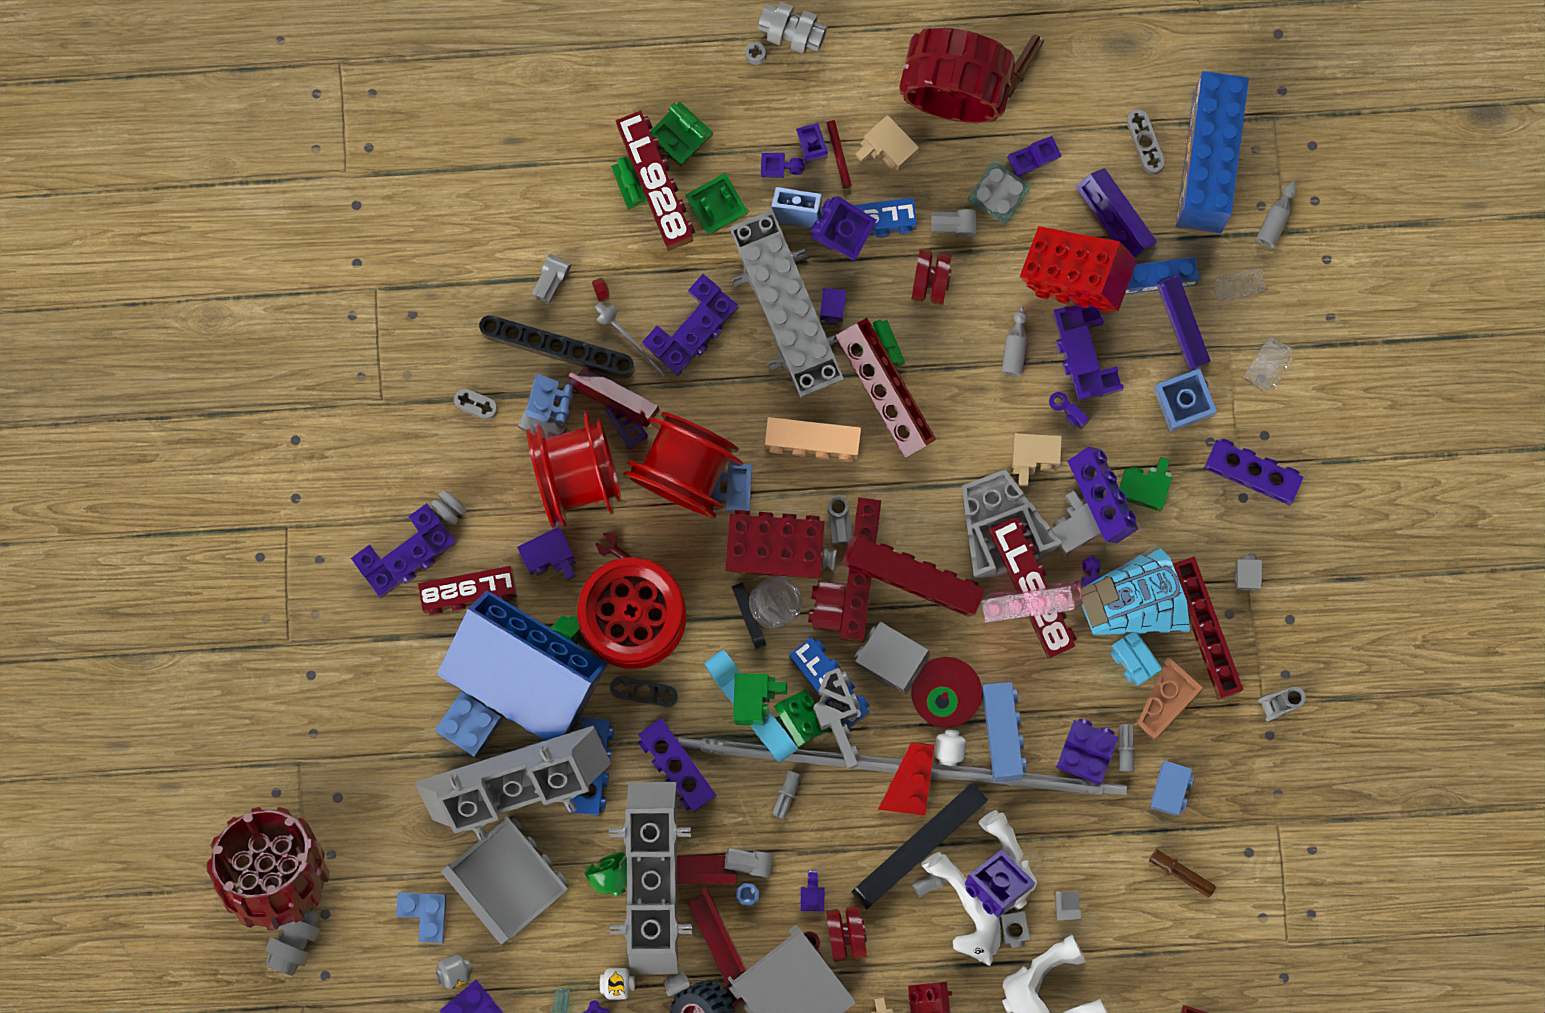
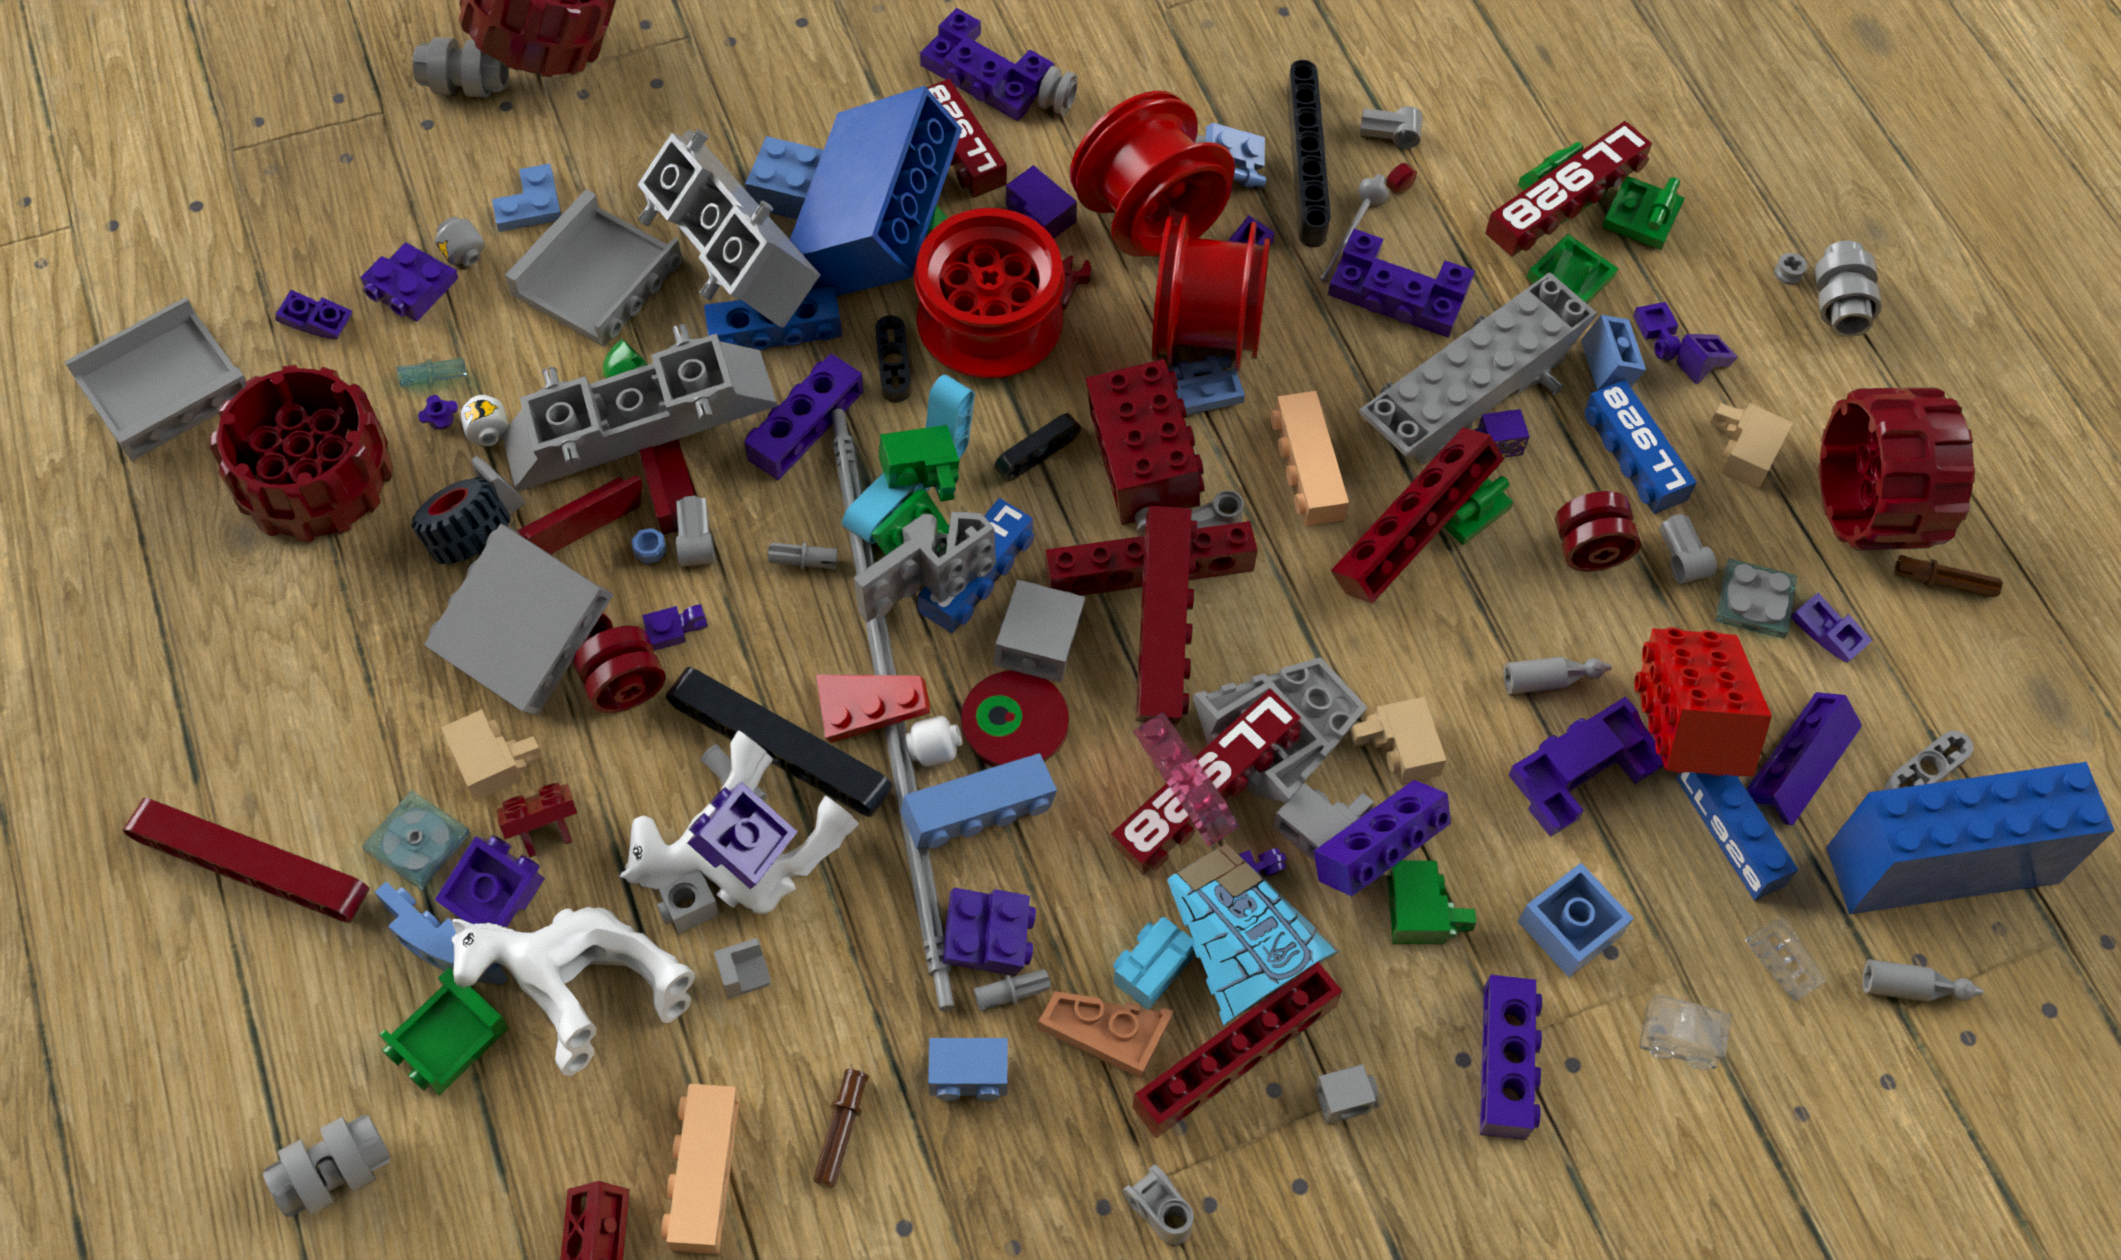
camera: 65 degrees right, 20 degrees down
light grey beam [454,389,497,420] -> none
panel [567,366,660,428] -> none
clear wheel [749,576,802,629] -> none
dark red brick [808,580,846,632] -> none
dark purple plate [811,196,877,261] -> none
dark red bar [826,120,852,189] -> none
dark purple plate [1049,392,1089,429] -> none
dark purple panel [1156,274,1211,371] -> none
none -> light nougat brick [661,1084,740,1255]

